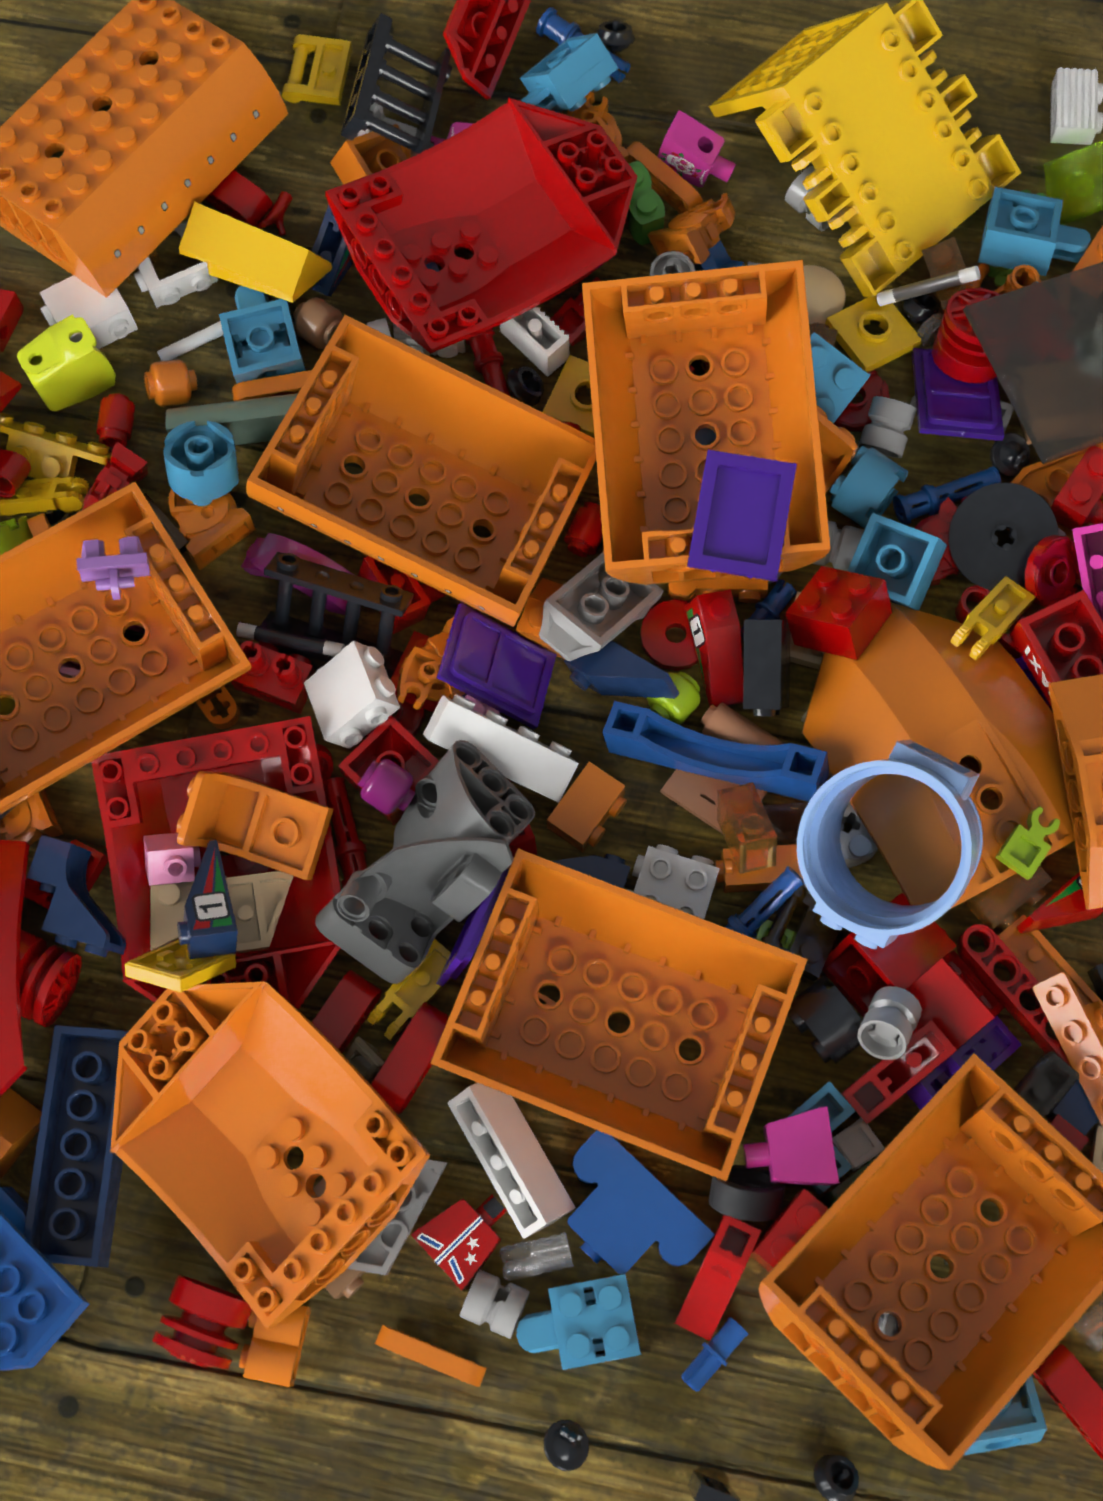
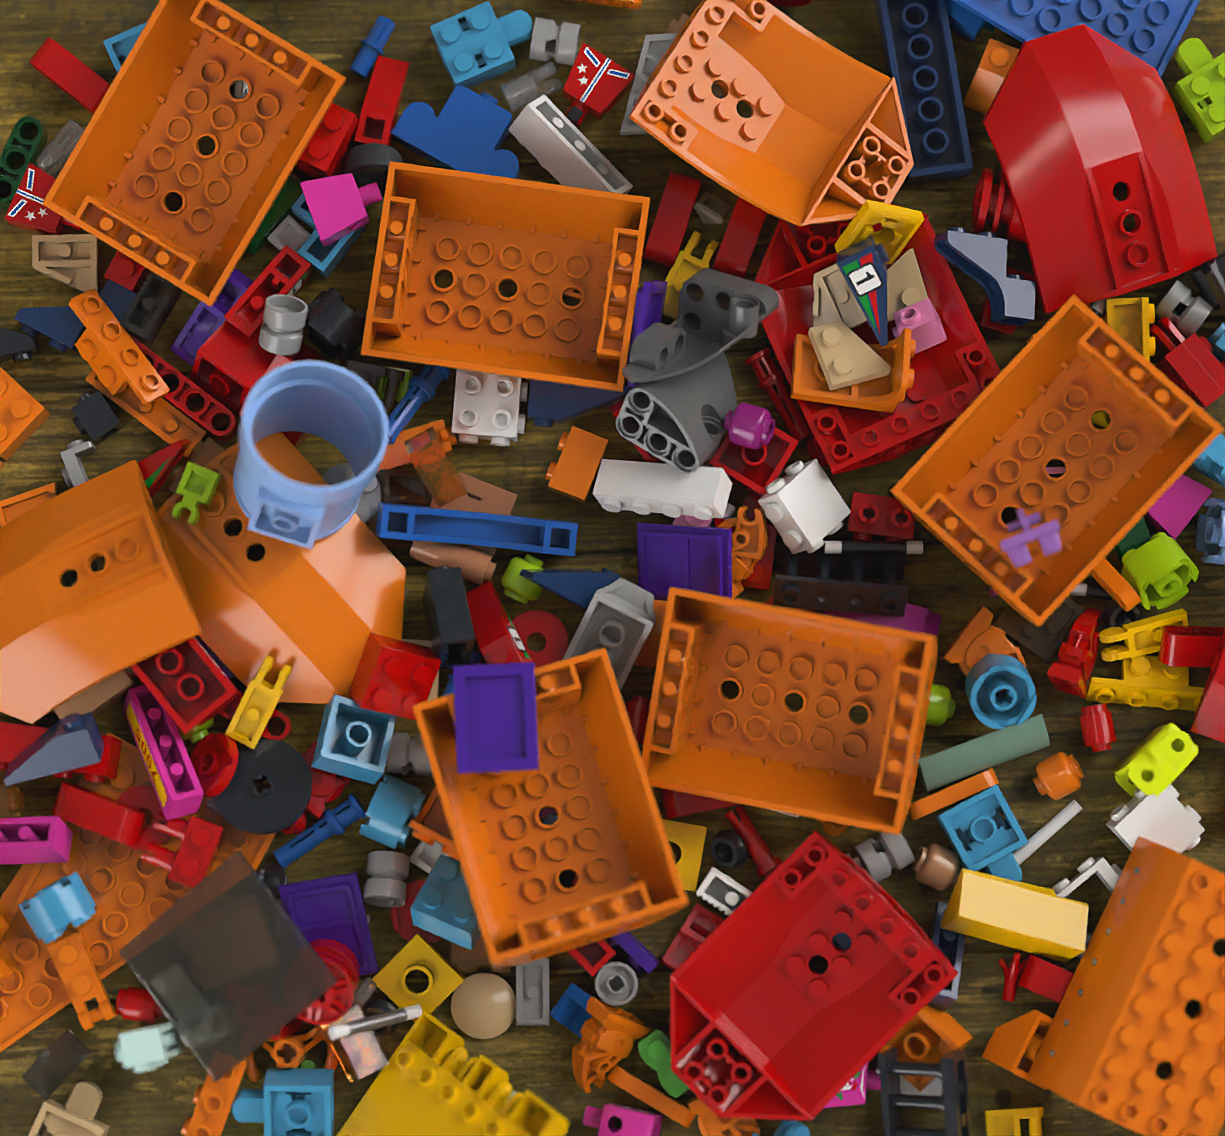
camera: 160 degrees right, 10 degrees up
none -> tan wing [808,320,891,391]
none -> orange slope [982,1009,1053,1090]

